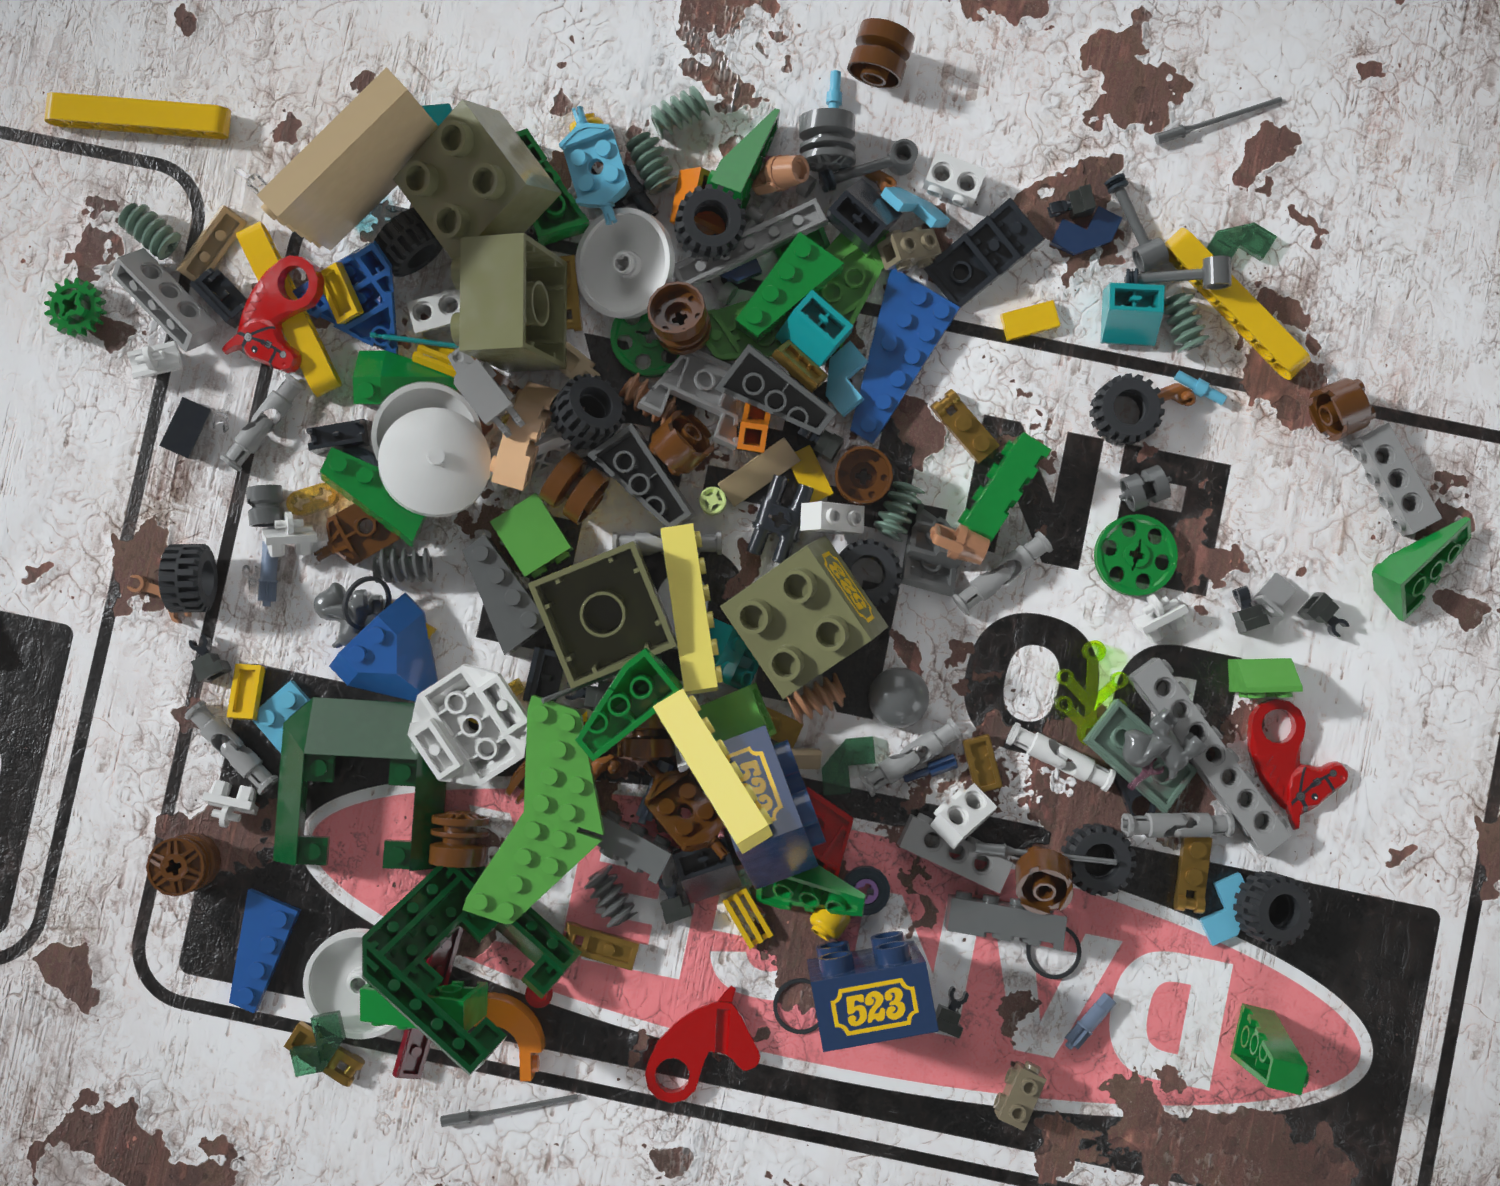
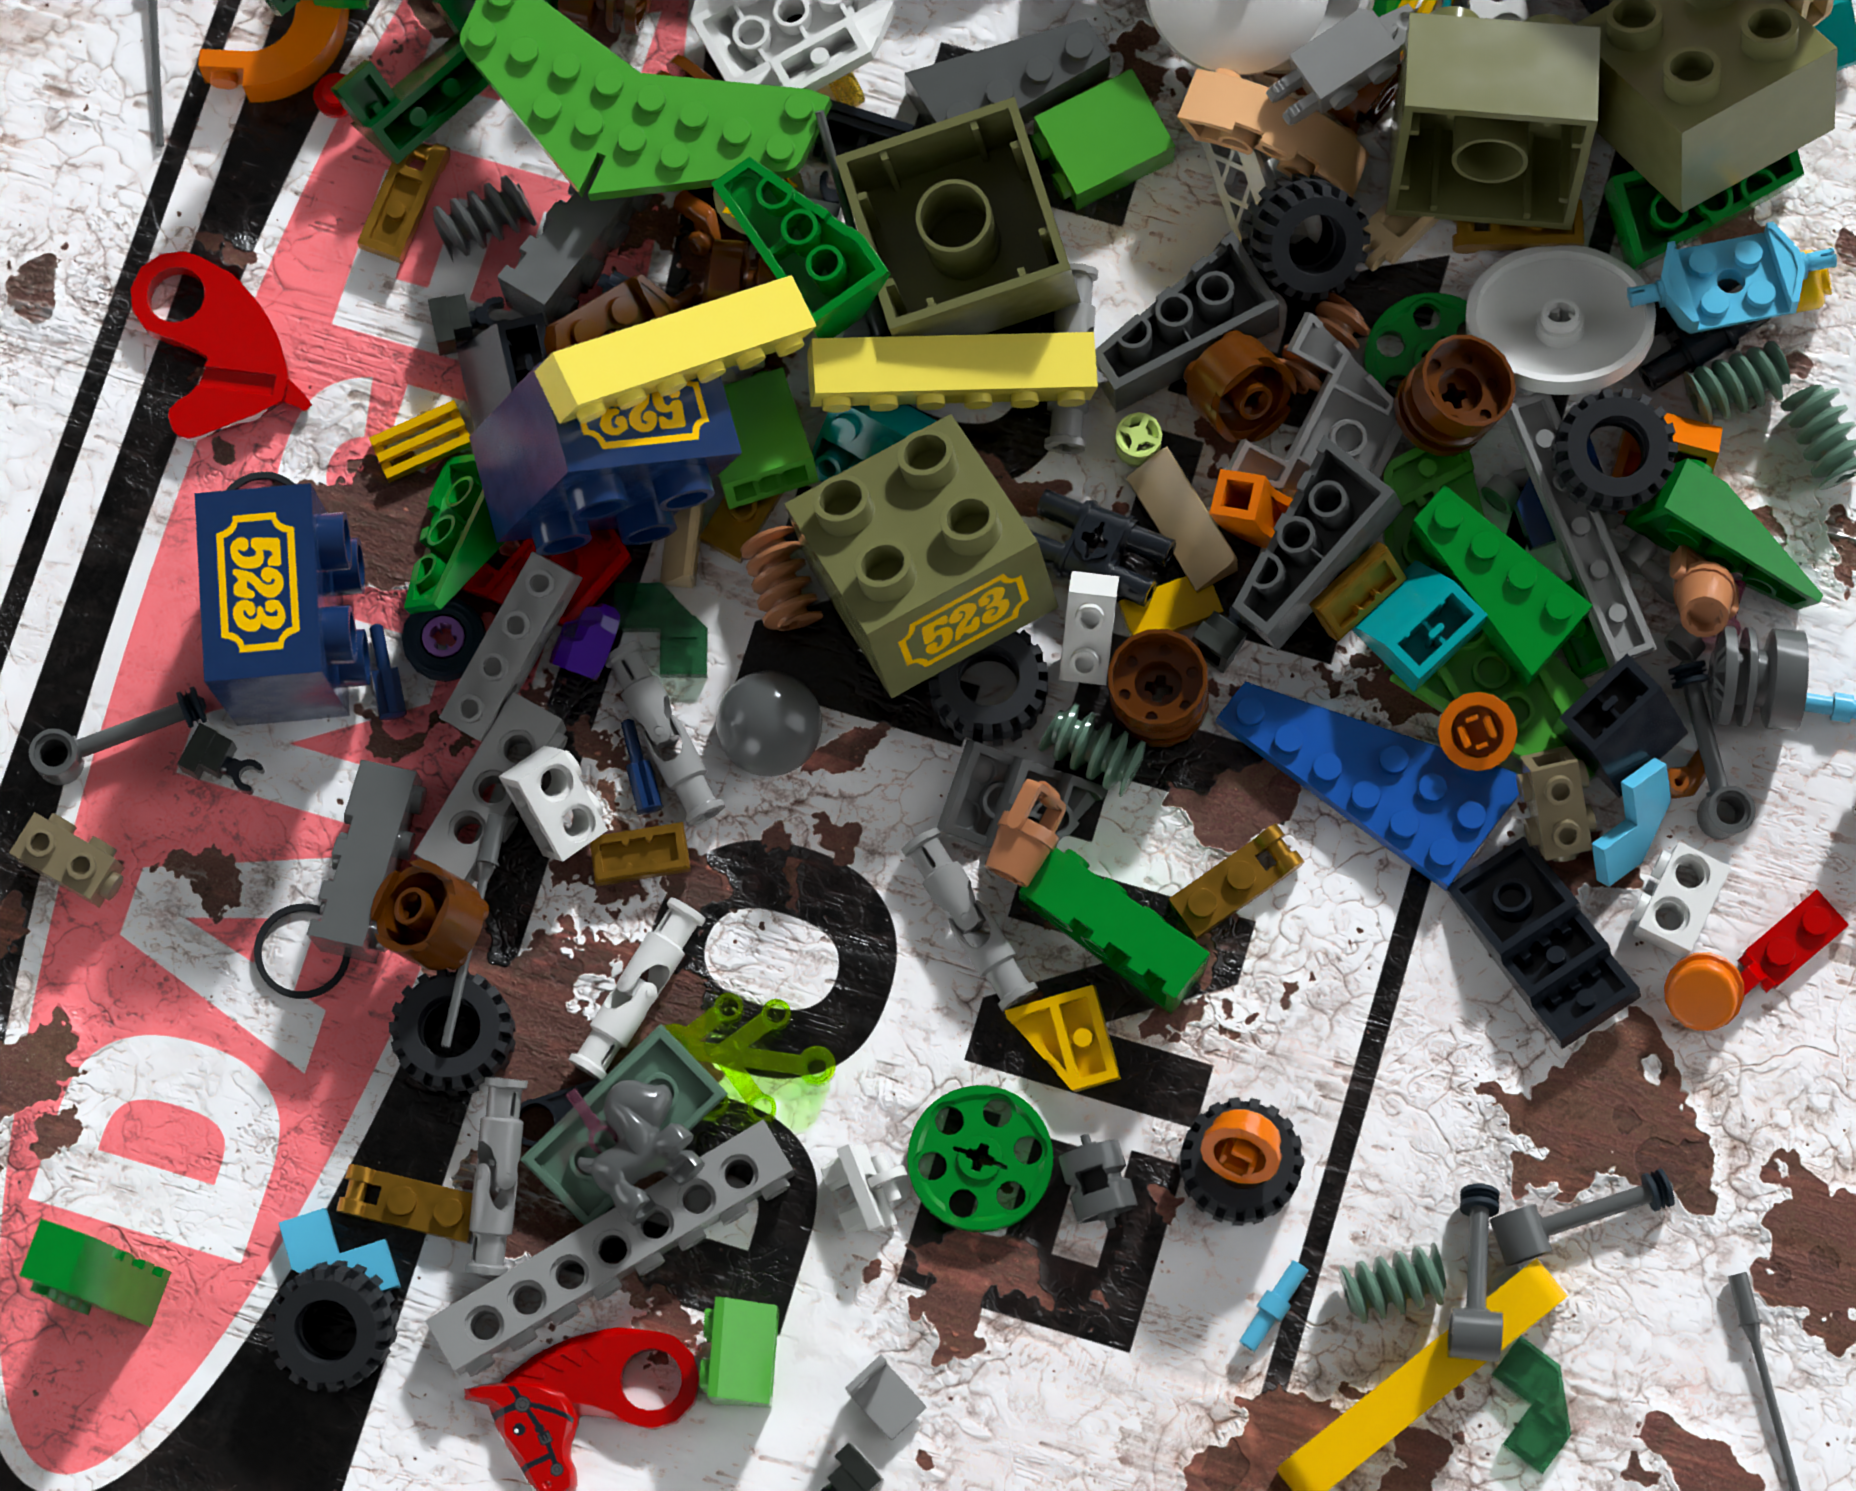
camera: 95 degrees right, 10 degrees down
reddish brown wheel [539,451,611,525] -> none
yellow head [810,908,851,941] -> none
medium azure tile [826,341,868,417] -> none
yellow tile [1000,300,1061,341] -> none
pearl dark grey piece [1047,184,1096,220] -> none
dark blue tile [1050,206,1123,256] -> none
sand blue piece [1064,992,1117,1050] -> none
teal slope [1100,282,1165,346] -> none
dark orange arm [1157,383,1196,406] -> none
pearl dark grey piece [1232,585,1270,634] -> none
none -> dark grey piece [29,686,207,785]
none -> dark blue axle [369,624,407,720]
none -> light grey brick [439,551,583,741]
none -> dark purple rock [549,603,620,680]
none -> yellow wing [1004,985,1121,1092]
none -> orange piece [1200,1109,1282,1184]
none -> orange piece [1438,692,1518,771]
none -> orange piece [1664,952,1745,1031]
none -> red hinge [1737,889,1849,996]

